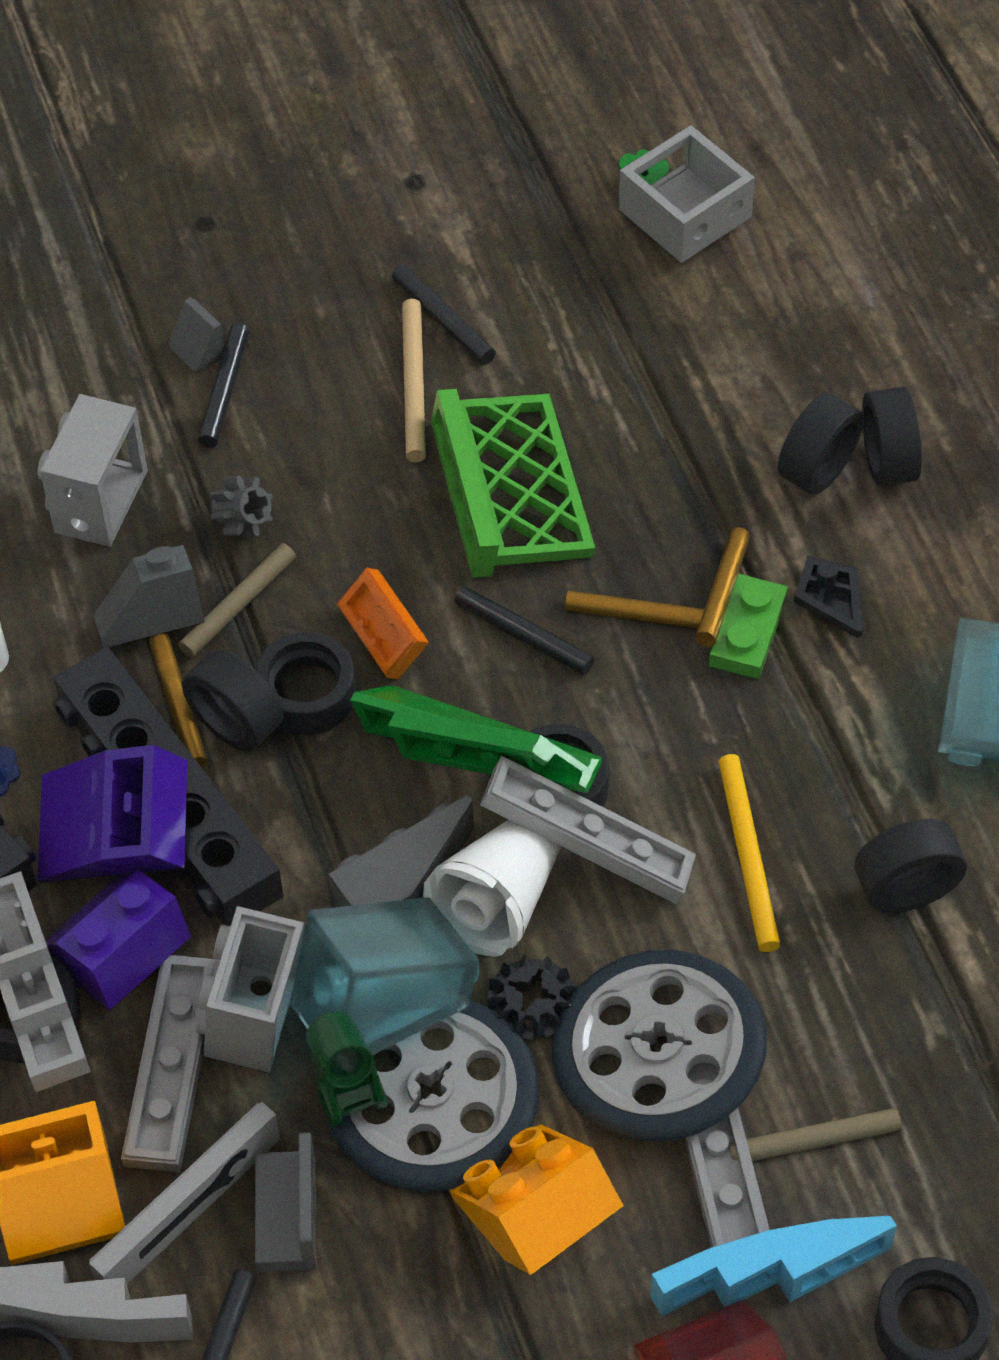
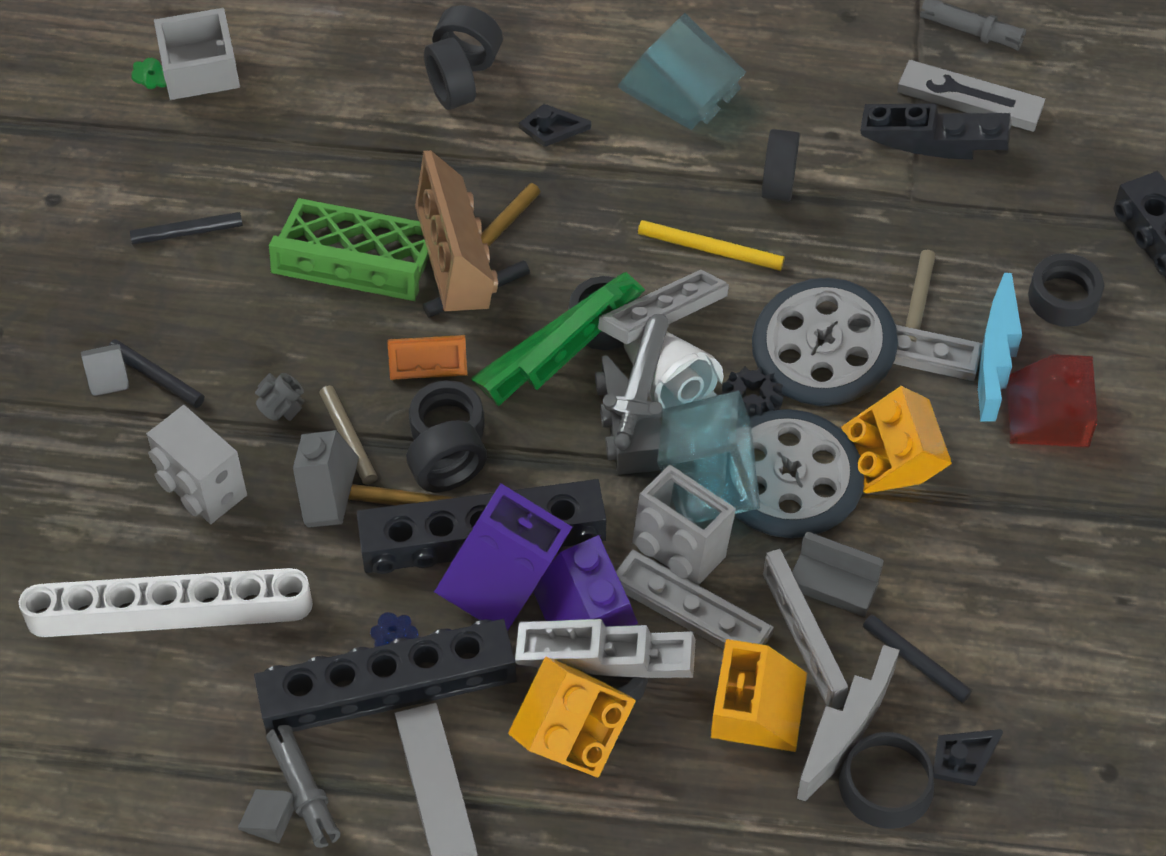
camera: 65 degrees left, 0 degrees up
dark green piece [306,1011,388,1128] -> none
tan bar [402,299,426,462] -> none
pearl gold bar [695,527,750,647] -> none
bright green plate [709,574,788,679] -> none
none -> medium nougat slope [415,151,498,311]
none -> dark grey sword [603,314,668,450]

